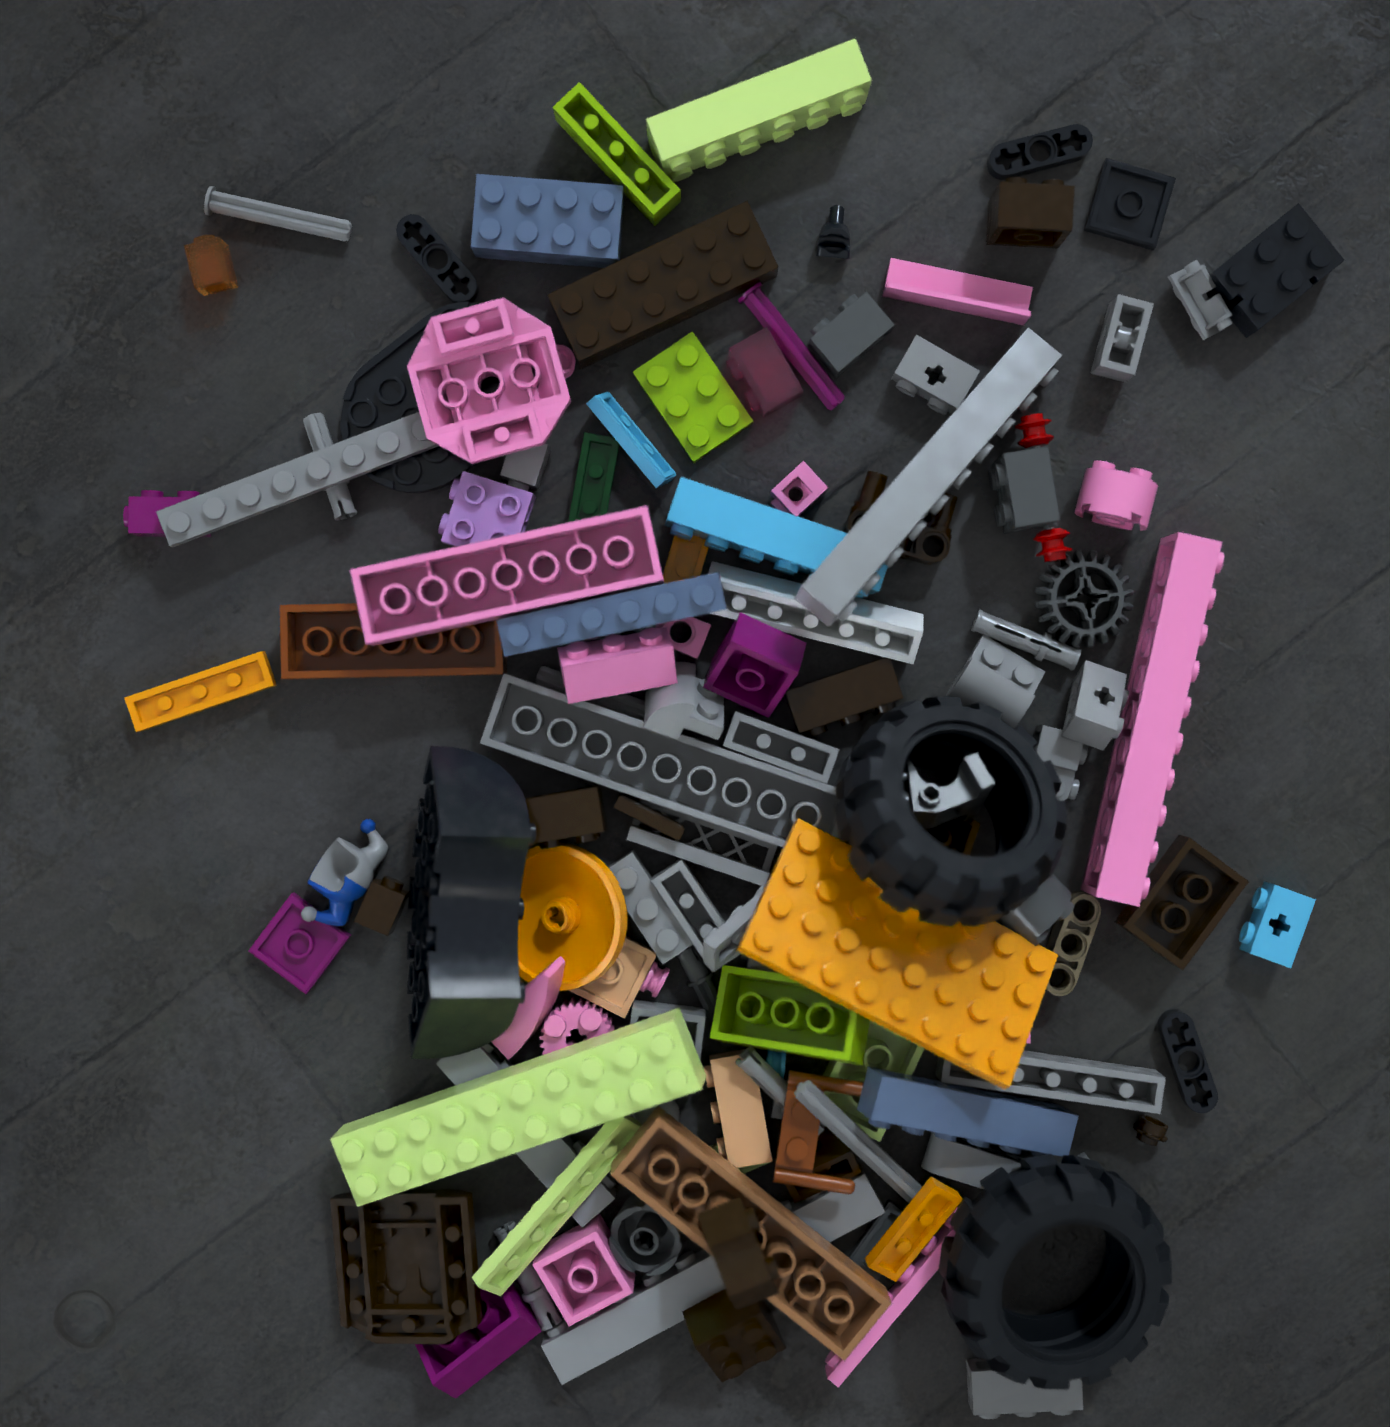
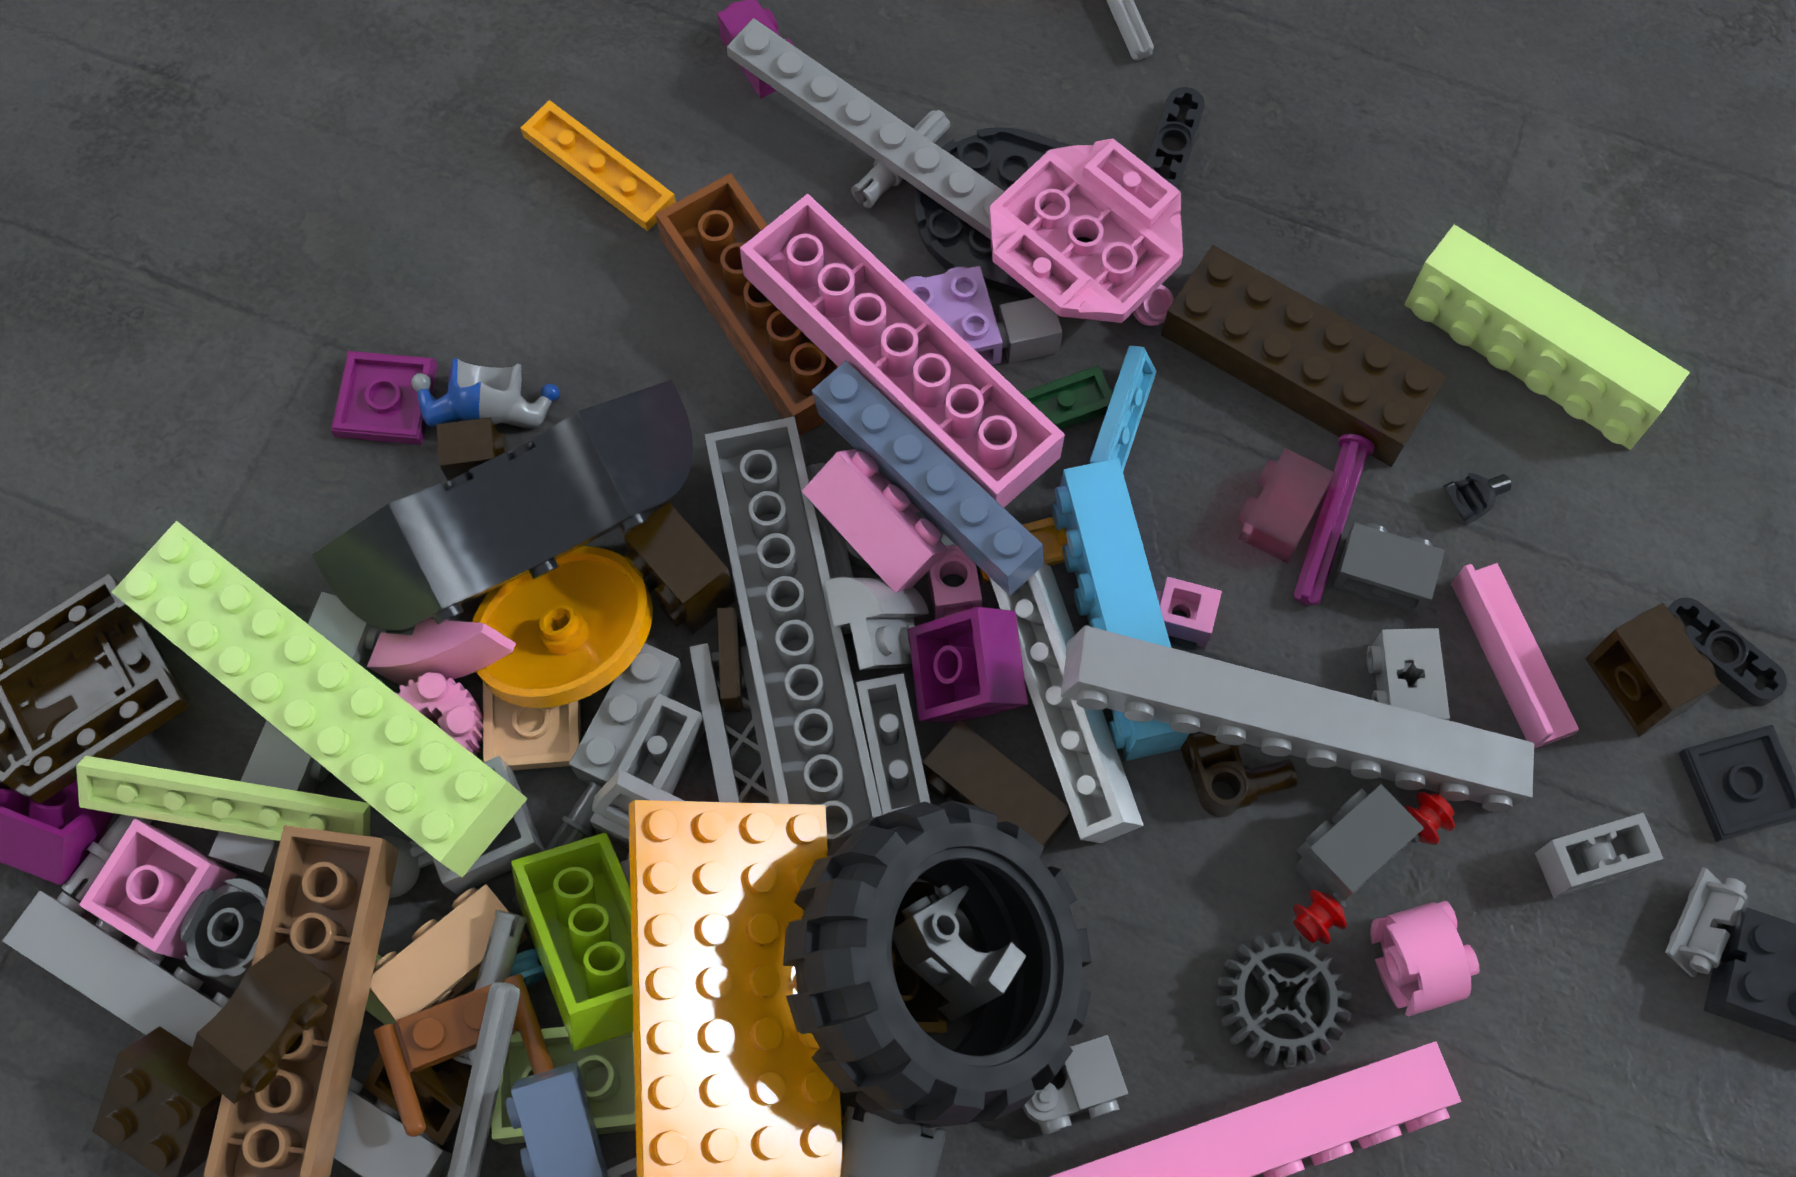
camera: 60 degrees right, 20 degrees down
sand blue brick [471,174,625,268] -> none
lime brick [553,82,681,226] -> none
lime plate [633,331,754,464] -> none
bright pink bush [640,961,670,998] -> none
light grey brick [945,634,1045,729] -> none
light grey pin [971,609,1082,671] -> none
light grey brick [1062,660,1129,751] -> none

